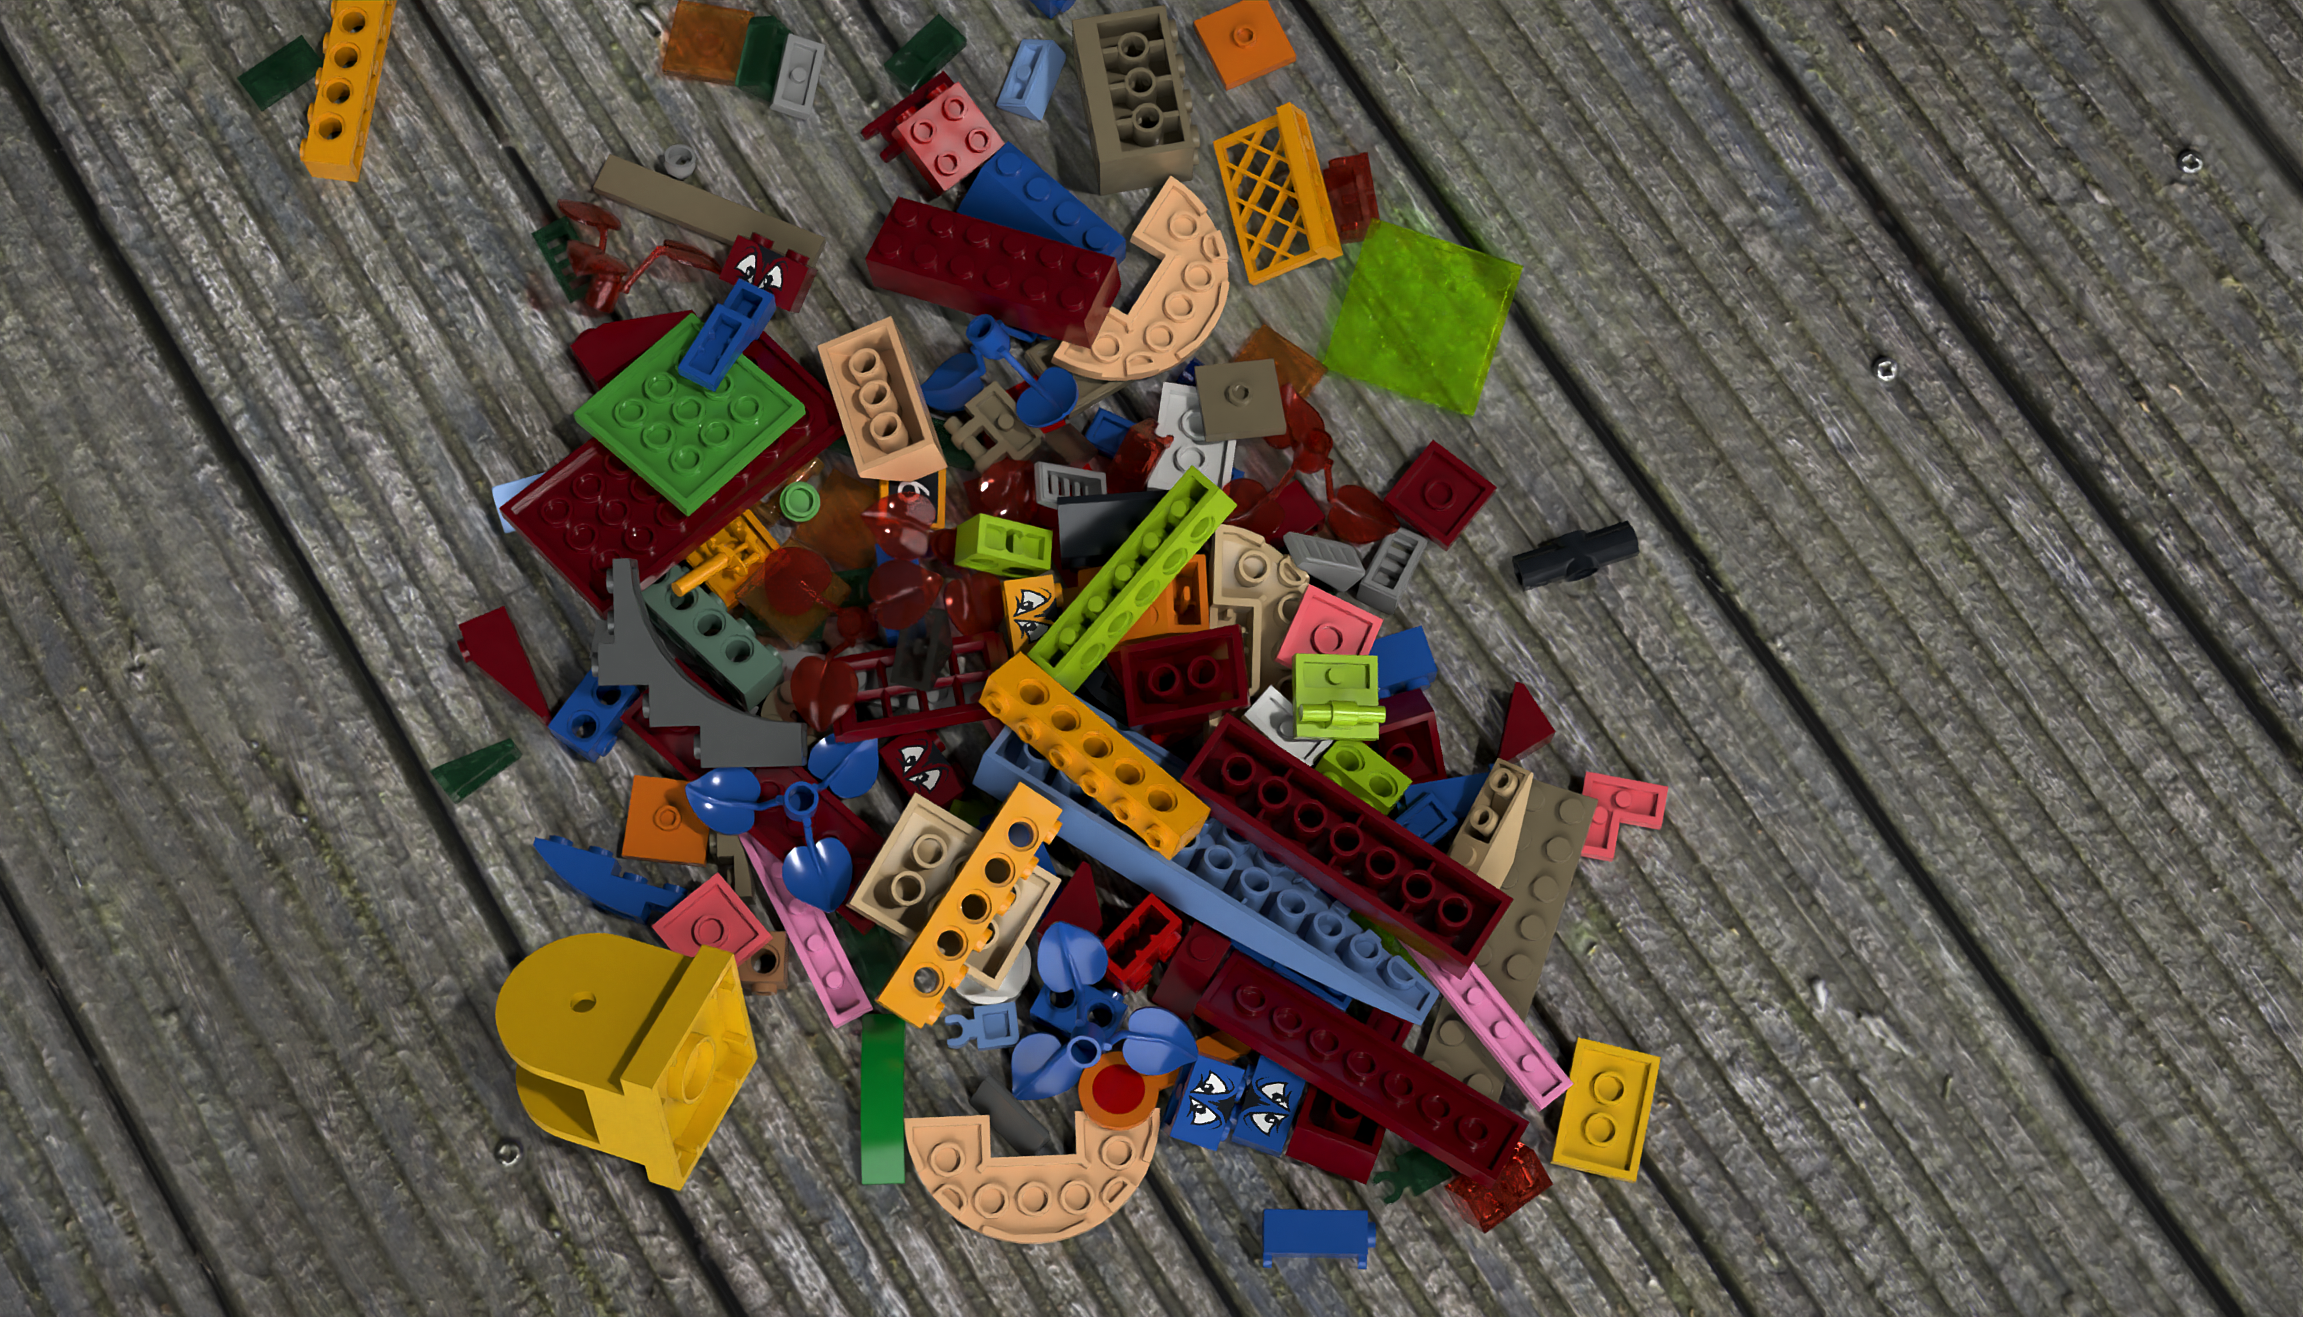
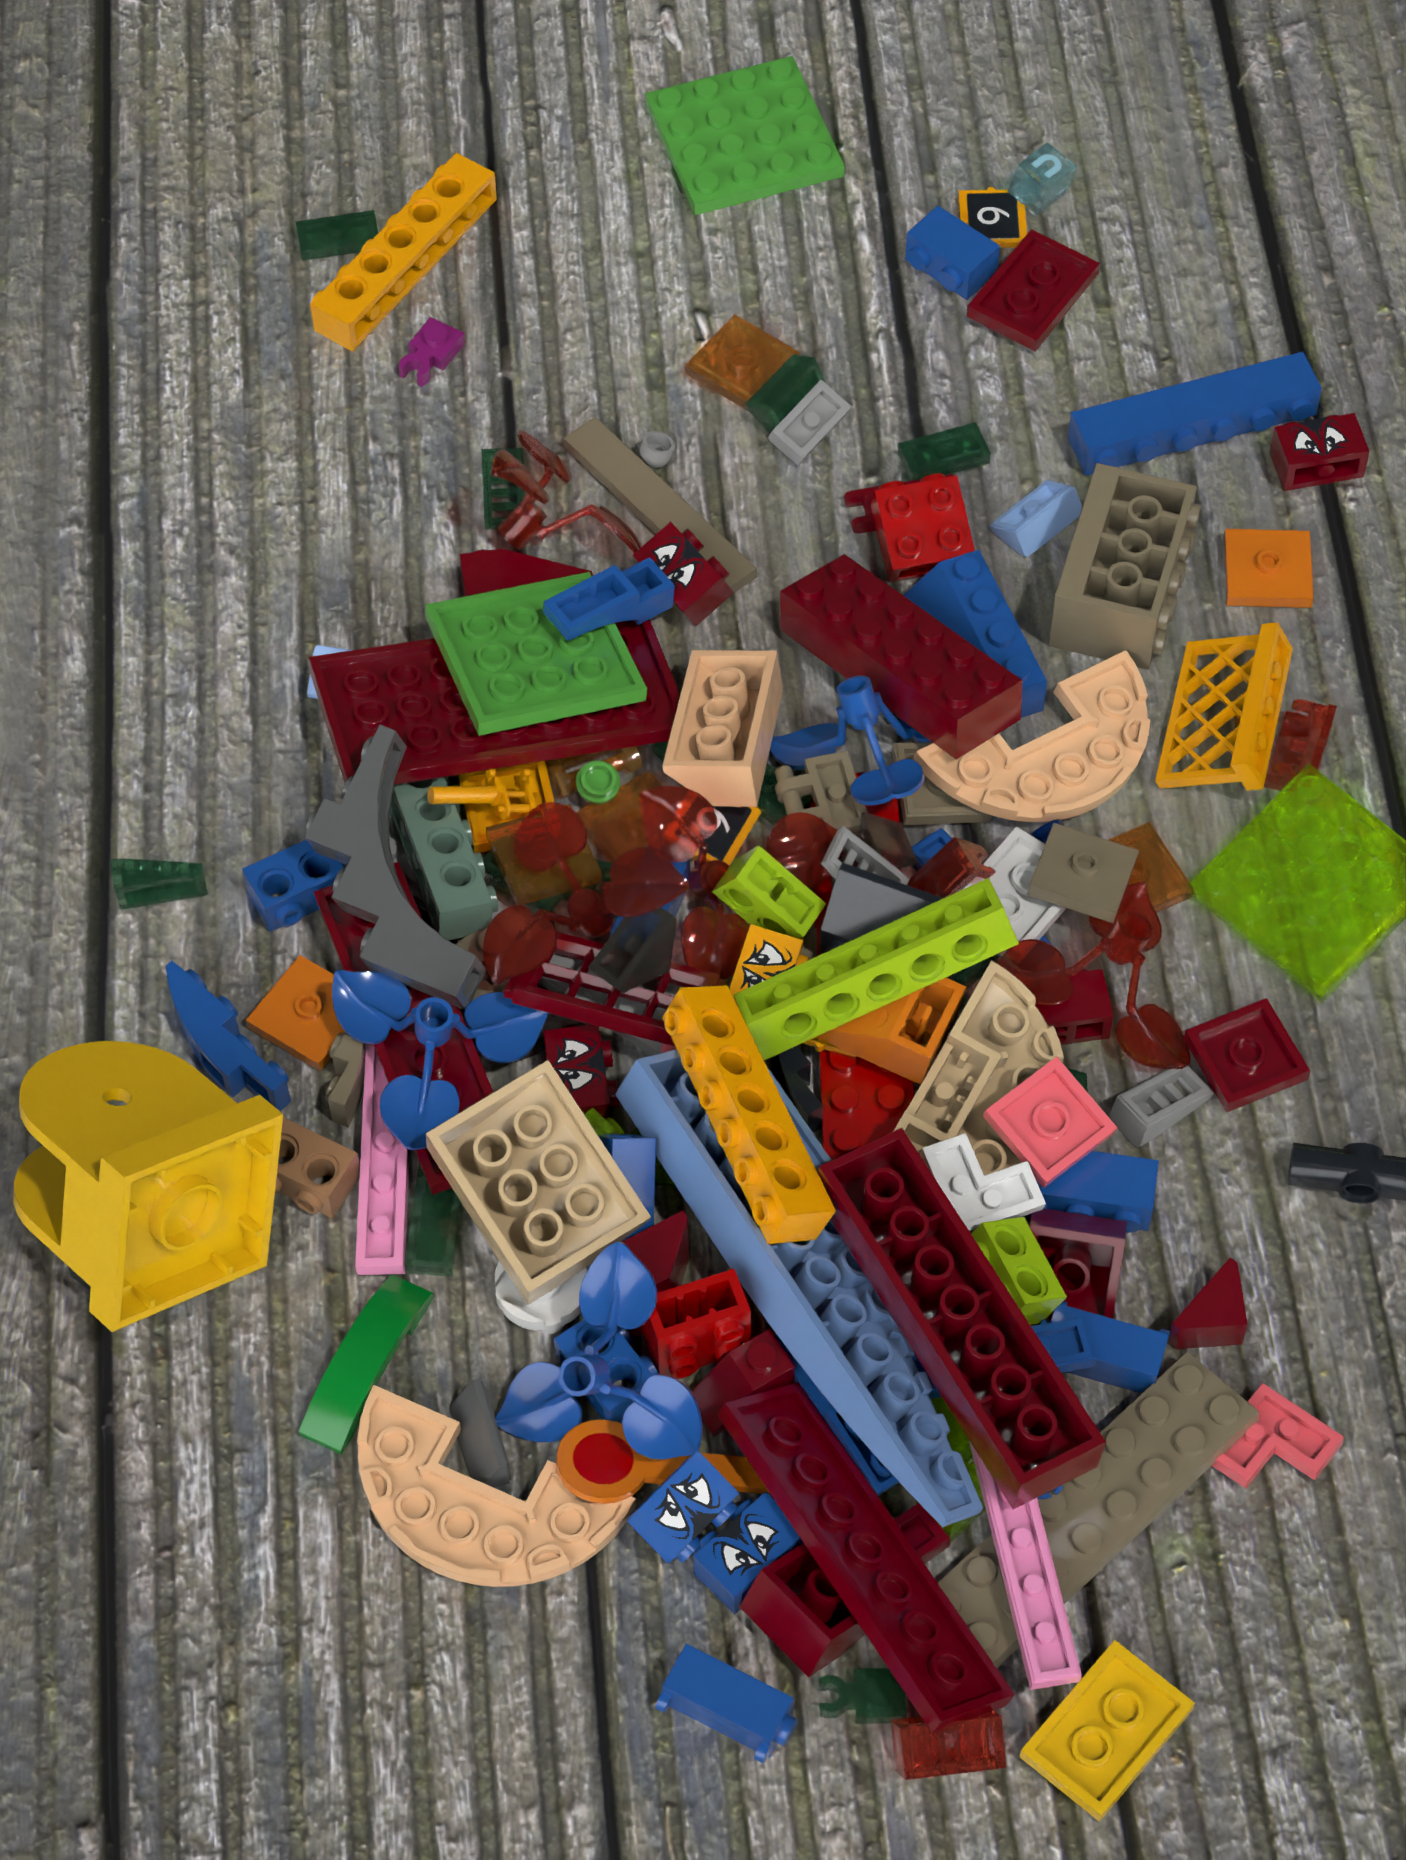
camera: 30 degrees right, 15 degrees down
dark red slope [457,606,553,728] -> none
coral plate [651,872,773,968] -> none
light orange brick [874,782,1063,1029] -> none
medium blue plate [945,1002,1020,1051] -> none
dark red slope [1120,624,1251,736] -> none
light grey slope [1283,532,1365,593] -> none
lime plate [1292,653,1386,741] -> none
tan slope [1446,758,1534,889] -> none
none -> magenta plate [399,317,465,387]

